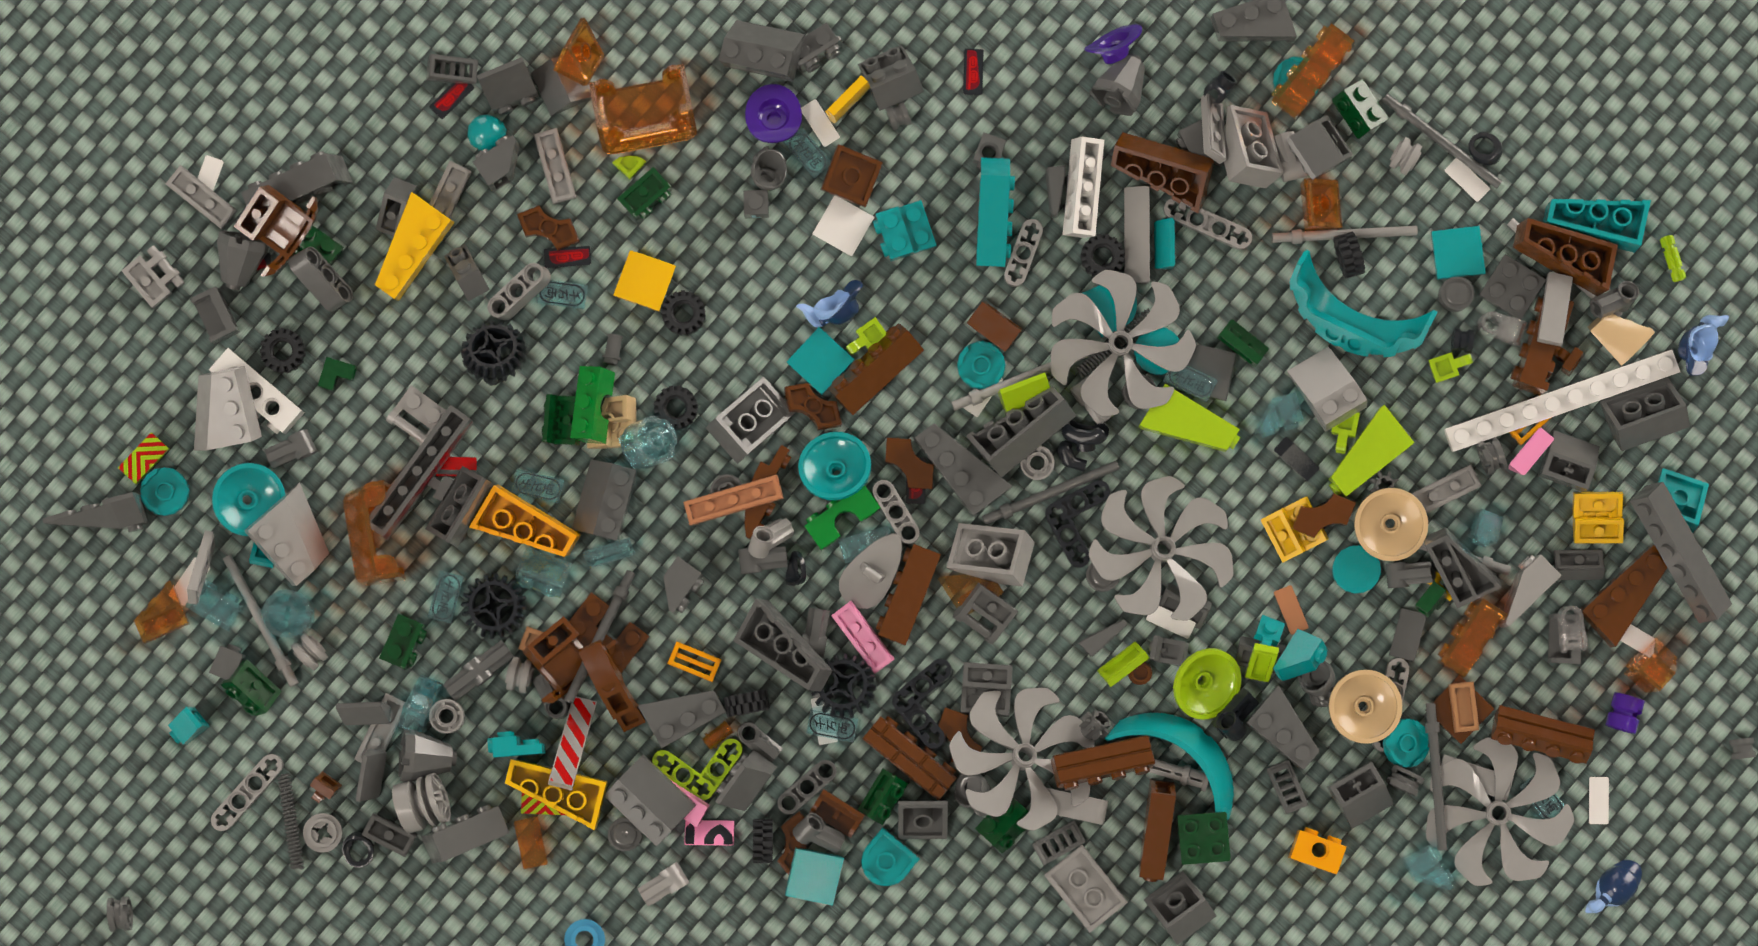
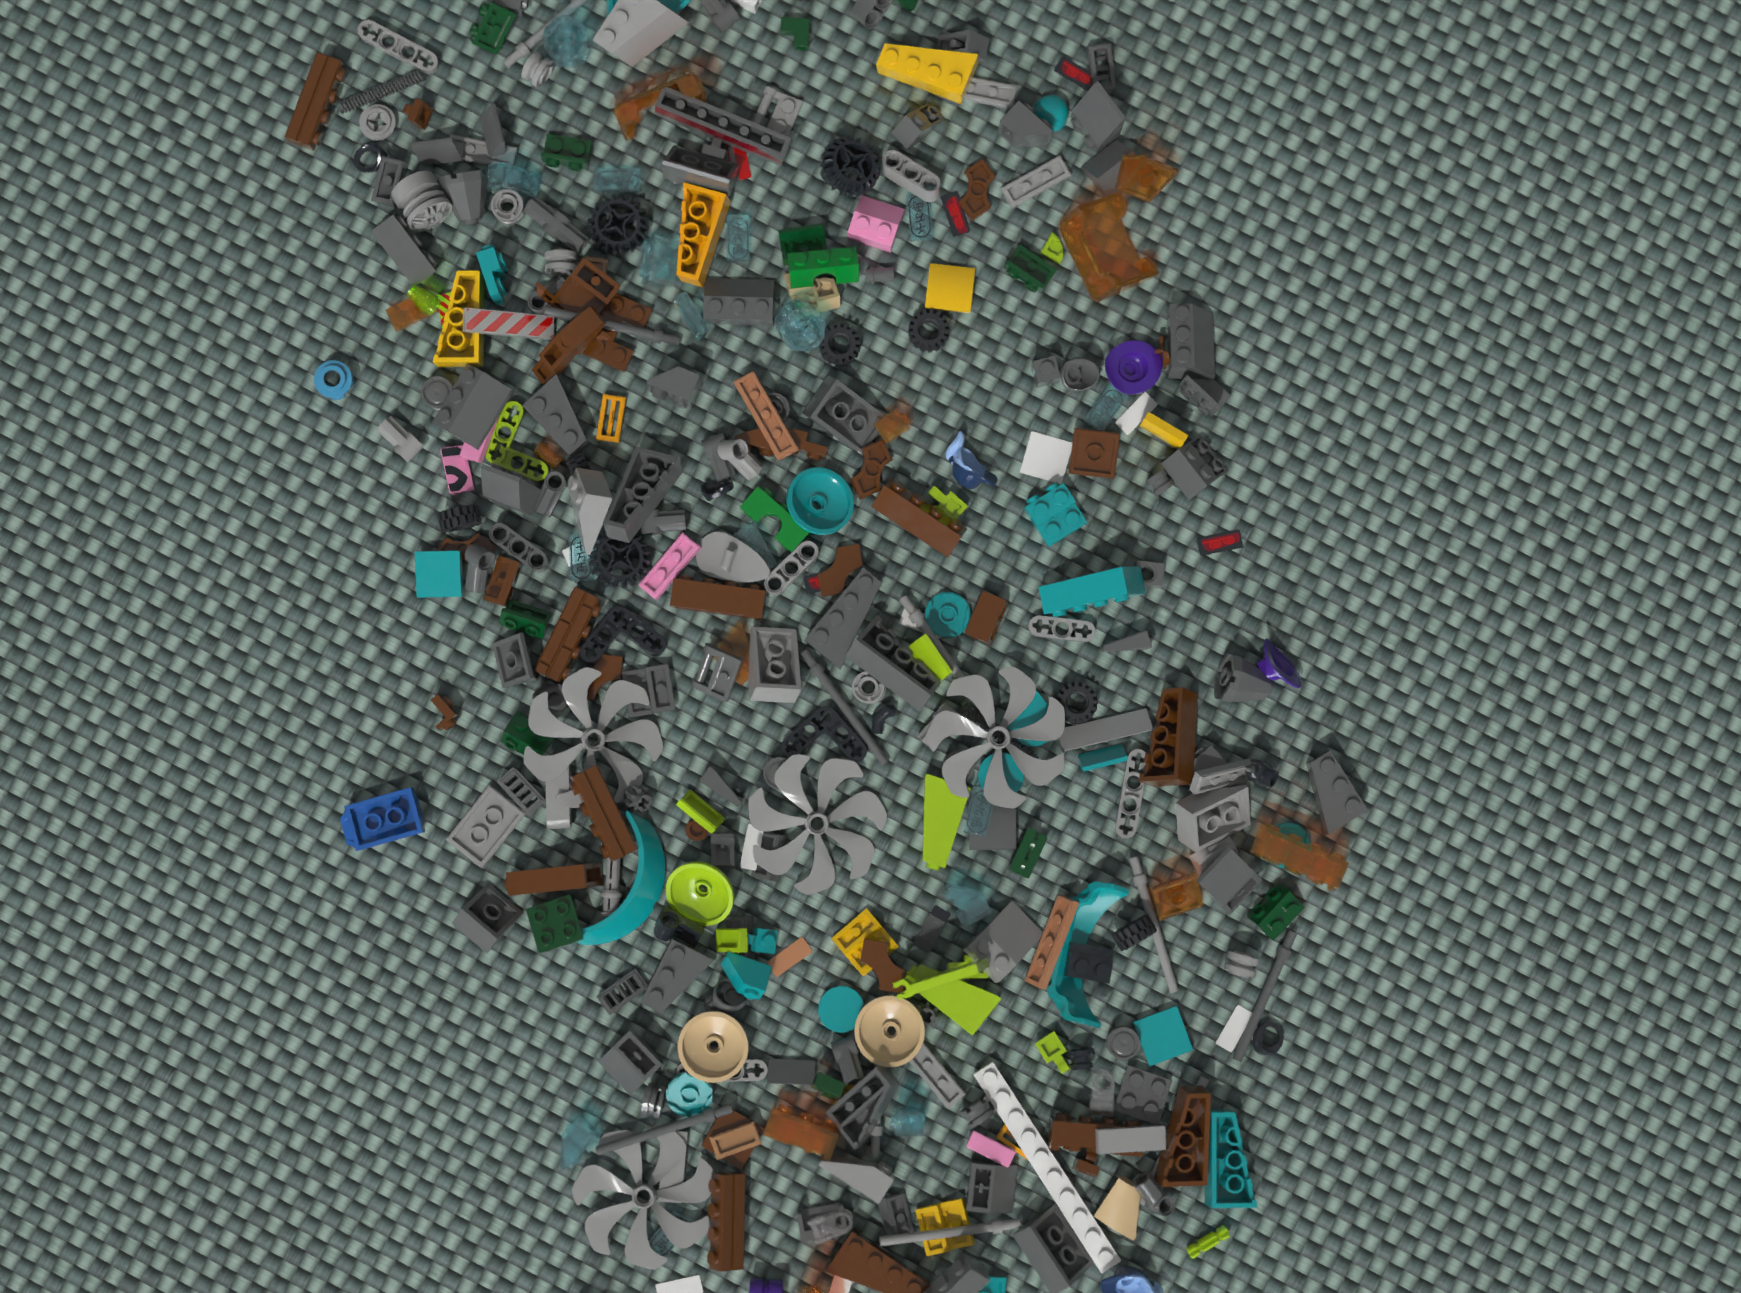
camera: 75 degrees right, 0 degrees up
teal tile [786,327,855,395] -> none
teal tile [861,827,920,886] -> none
black piece [1061,420,1109,452] -> none
white brick [1063,137,1104,238] -> none
light orange brick [1288,827,1346,874] -> none
none -> reddish brown brick [284,52,347,151]
none -> clear neon green cone [406,284,441,316]
none -> reddish brown bracket [431,694,459,731]
none -> light grey slope [568,467,613,555]
none -> bright pink slope [847,196,905,253]
none -> clear orange bracket [874,409,911,444]
none -> light grey bar [879,1219,1021,1246]
none -> lime tile [893,957,990,1000]
none -> nougat tile [1025,894,1079,990]
none -> black plate [1064,942,1115,984]
none -> reddish brown piece [1154,335,1170,369]

